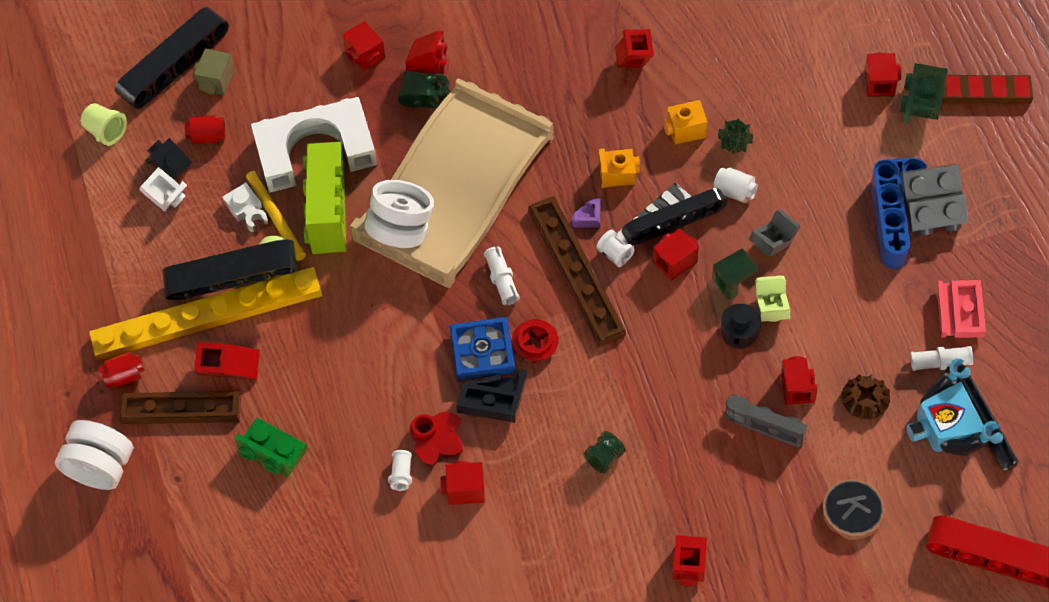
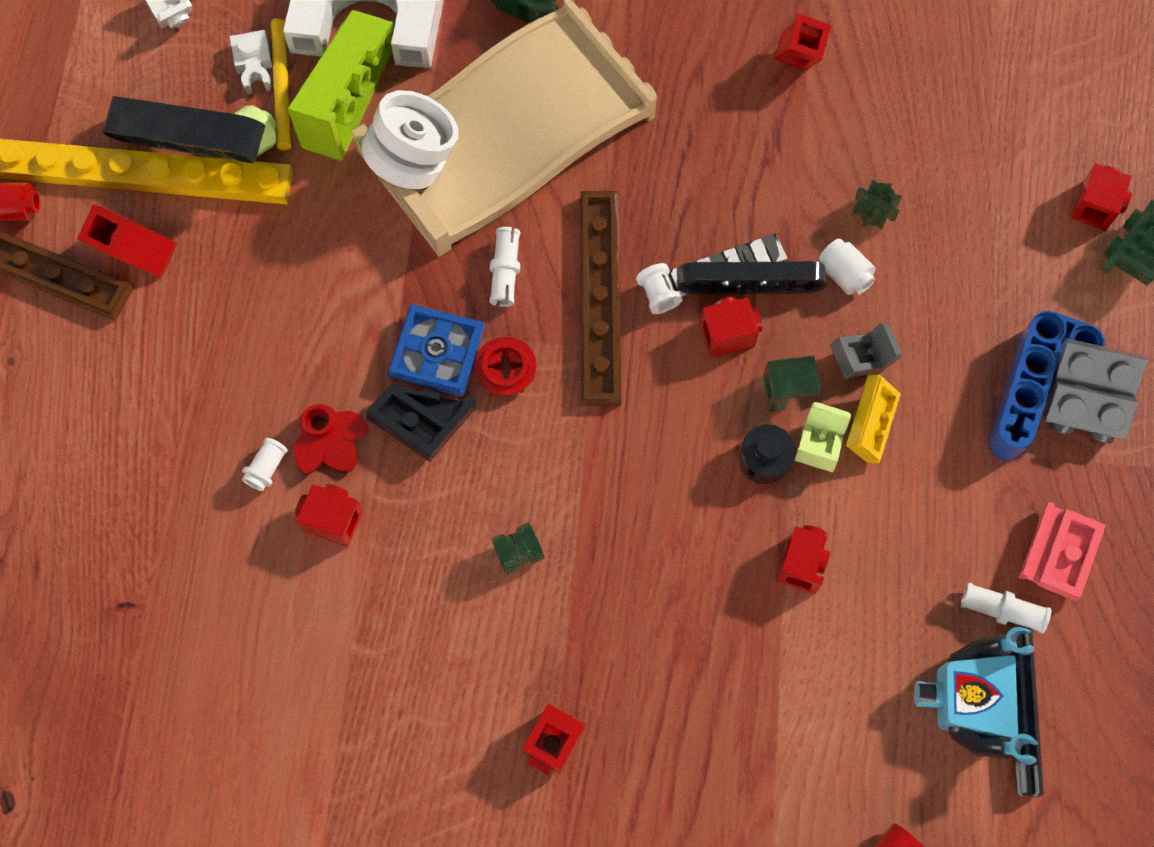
camera: 20 degrees right, 10 degrees up
green bracket [234,418,308,477] -> none
medium lavender tile [572,199,601,228] -> none
light orange brick [599,149,641,188] -> none
light orange brick [663,100,708,145] -> none
dark grey hinge [725,394,807,448] -> none
black tile [822,479,885,540] -> none
reddish brown gear [842,374,890,419] -> none
none -> yellow plate [846,375,901,464]

